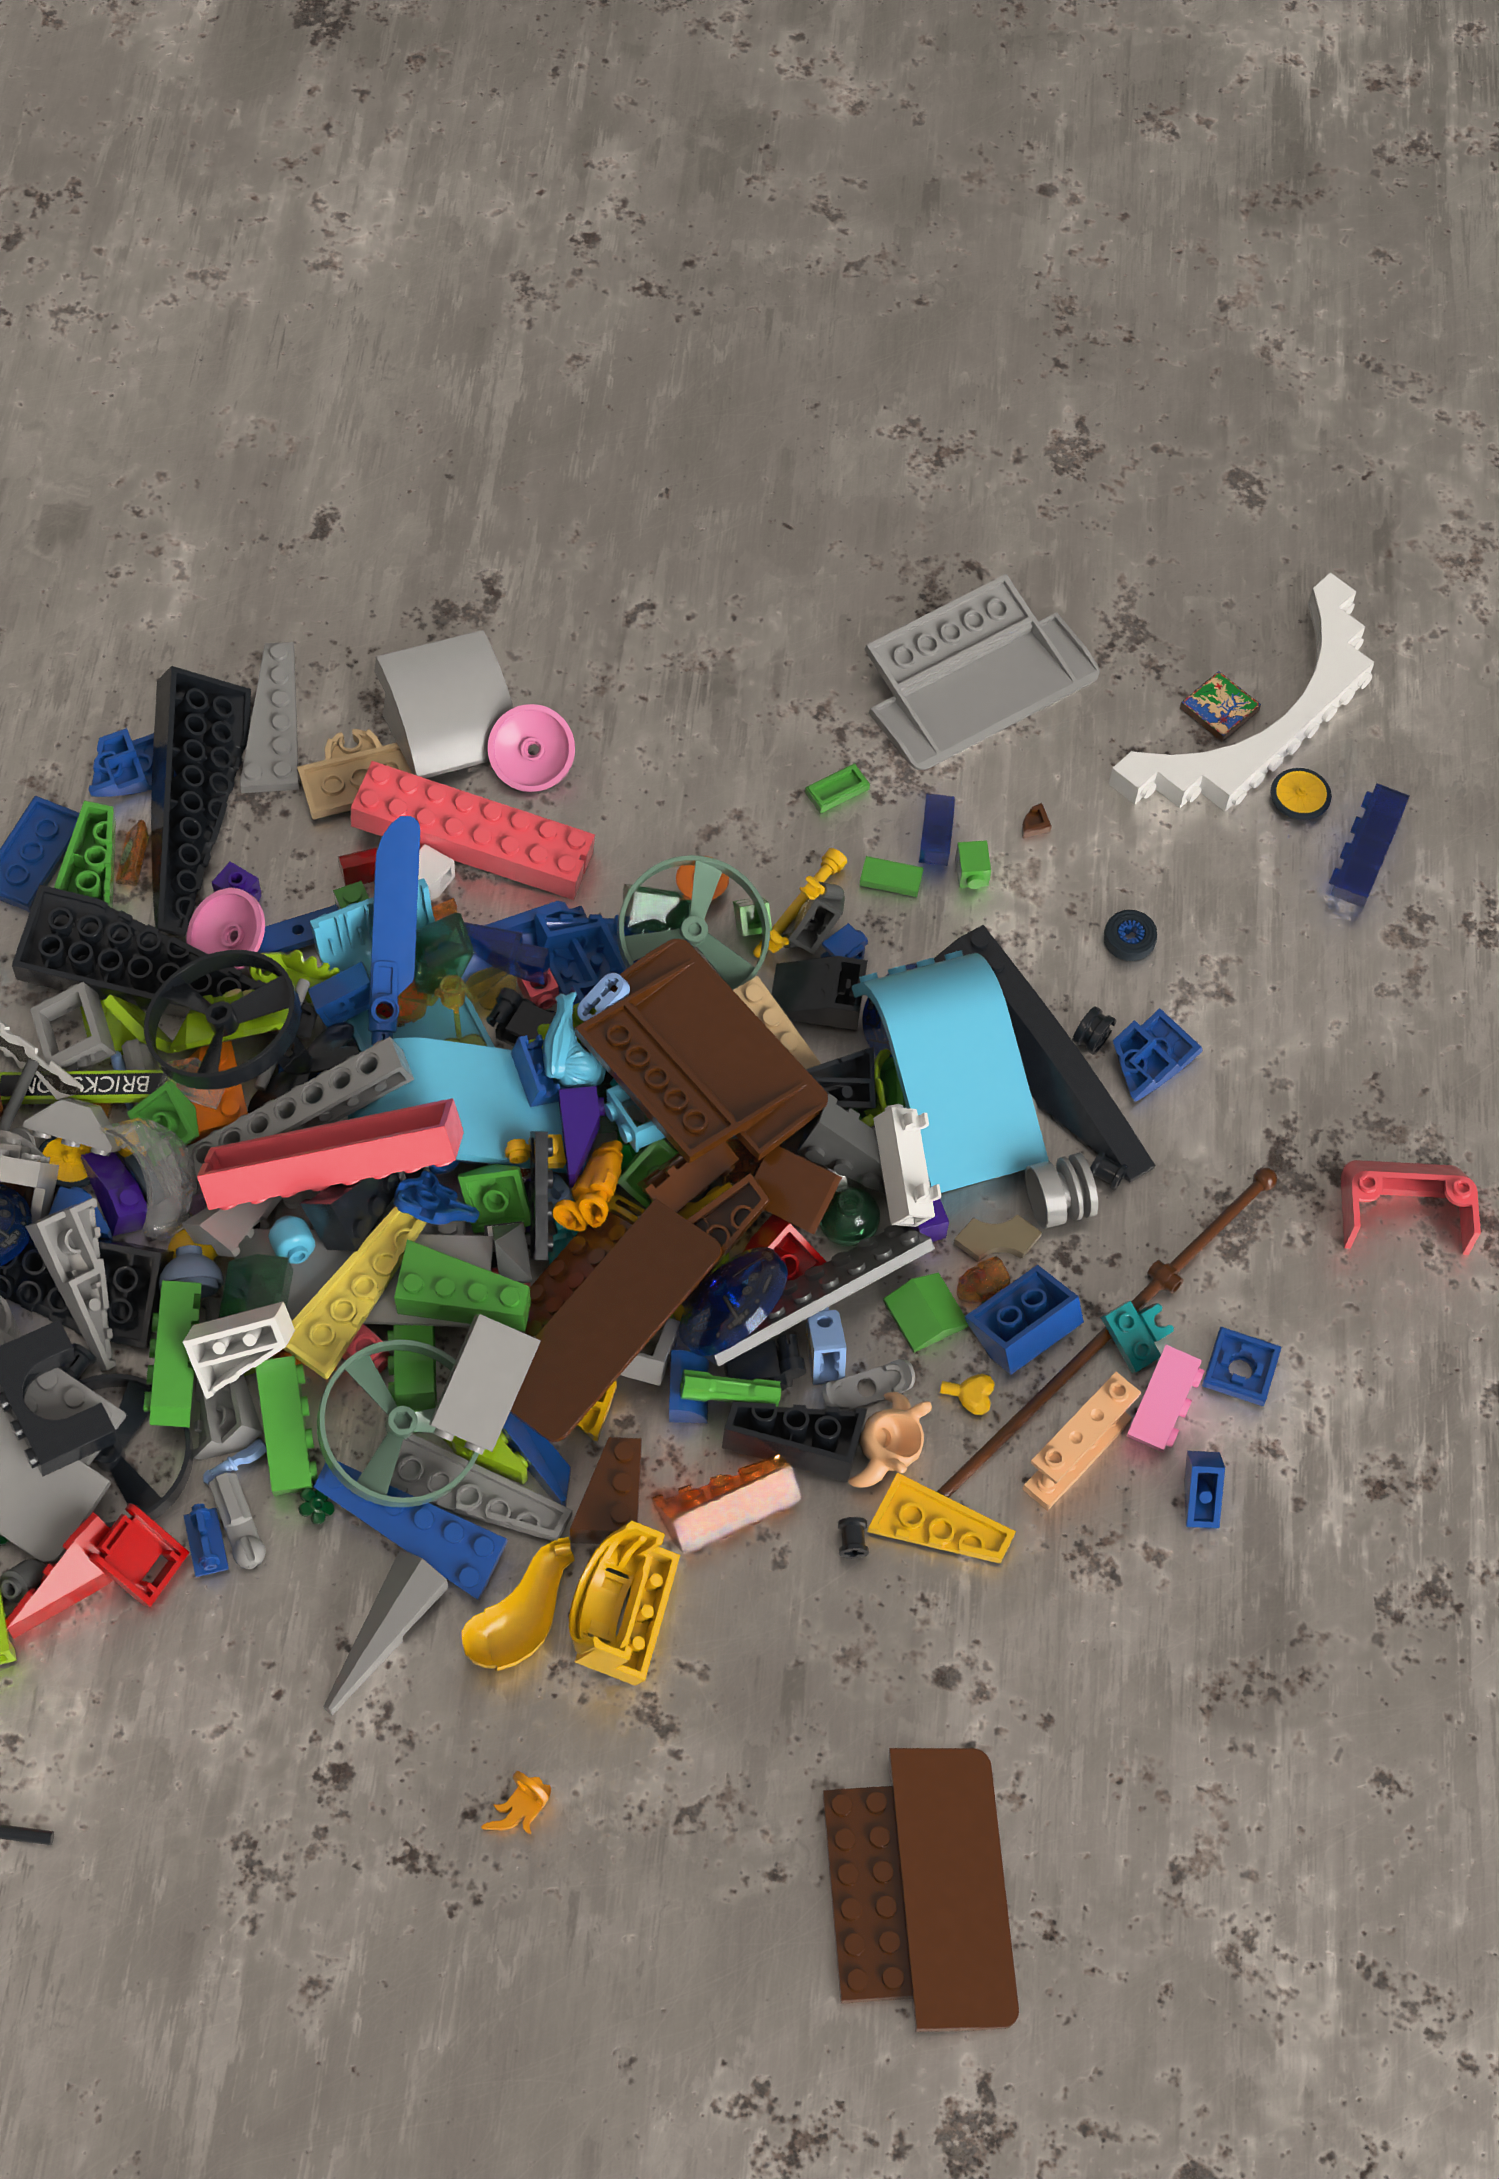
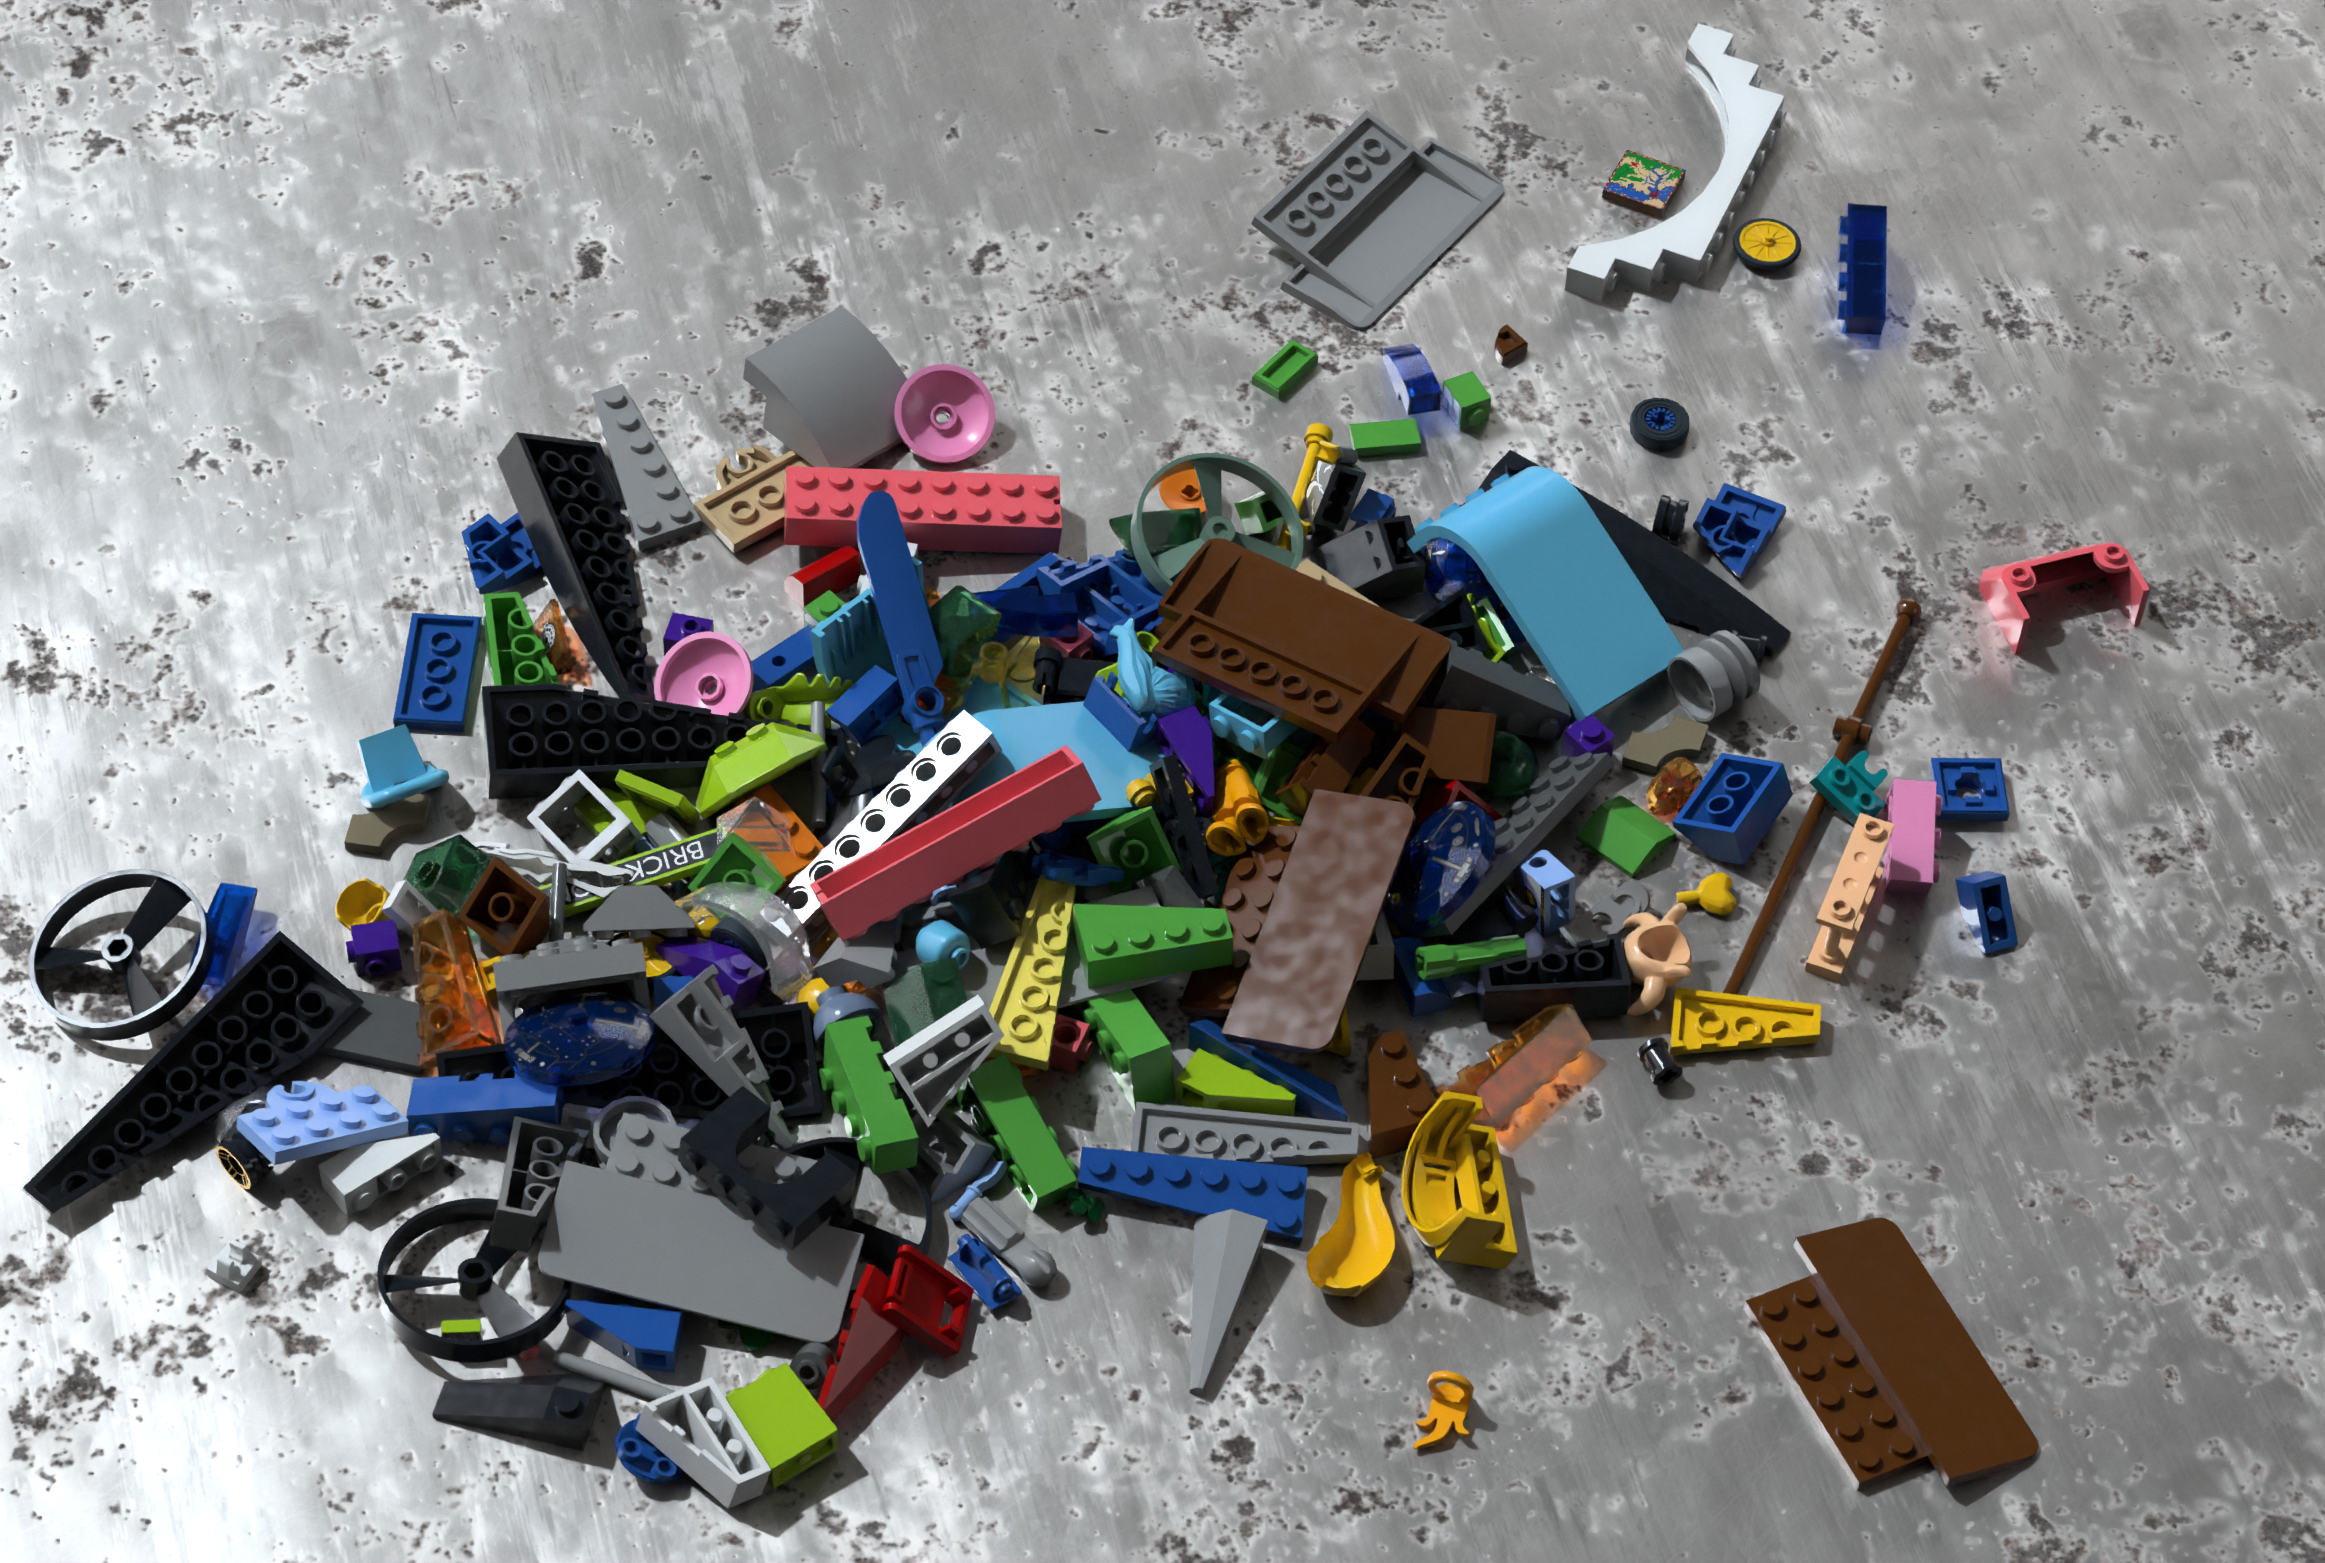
camera: 20 degrees left, 10 degrees down
black piece [144,950,301,1090] -> none
sand green piece [317,1340,479,1507] -> none
light grey slope [429,1314,541,1455] -> none
light blue beam [577,973,630,1022] -> none
white brick [873,1104,942,1227] -> none

